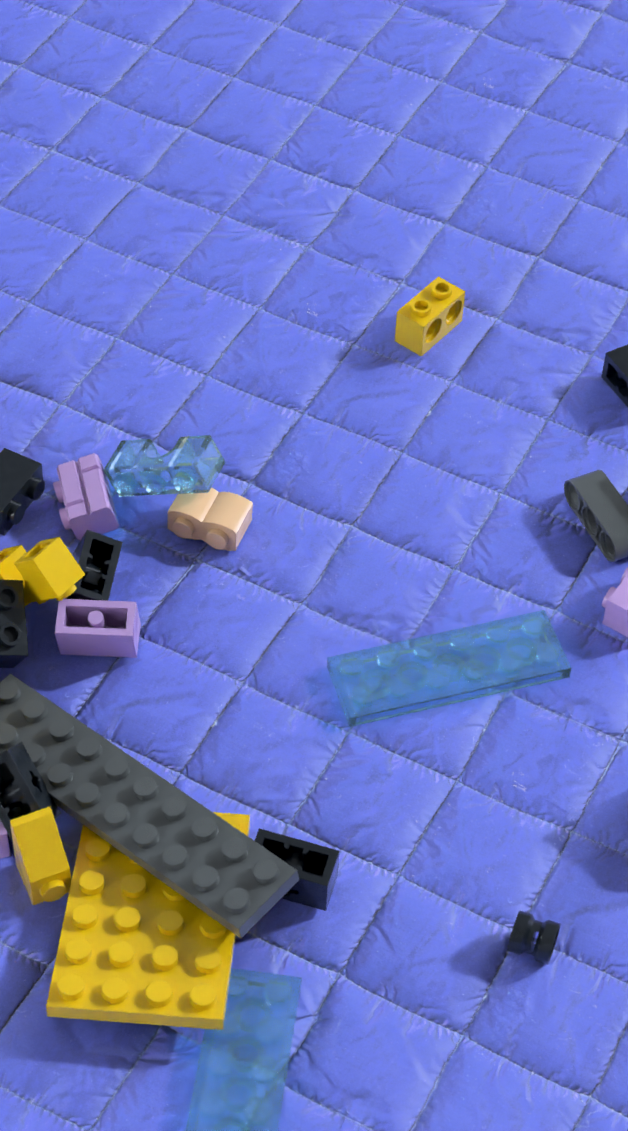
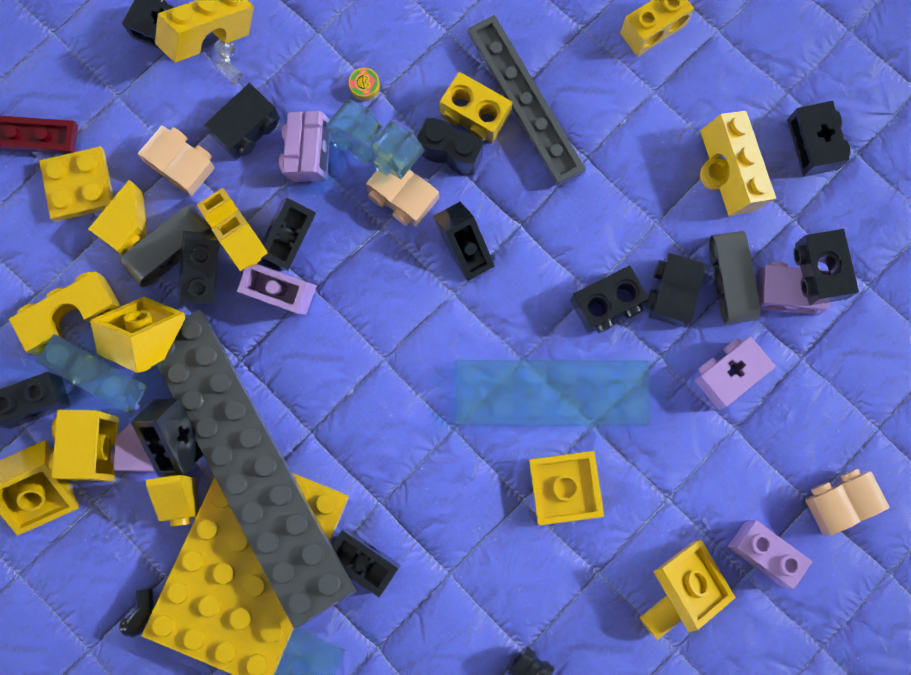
camera: 20 degrees right, 30 degrees up
none -> black arm [119,588,154,637]
none -> tile [349,68,380,101]
none -> black brick [416,118,483,176]
none -> black slope [433,201,495,281]
none -> yellow brick [439,72,513,143]
none -> dark grey plate [468,15,586,187]
none -> yellow plate [529,451,604,526]
none -> black brick [570,265,649,334]
none -> black brick [645,253,706,328]
none -> yellow arch [700,111,776,217]
none -> yellow tile [700,157,730,190]

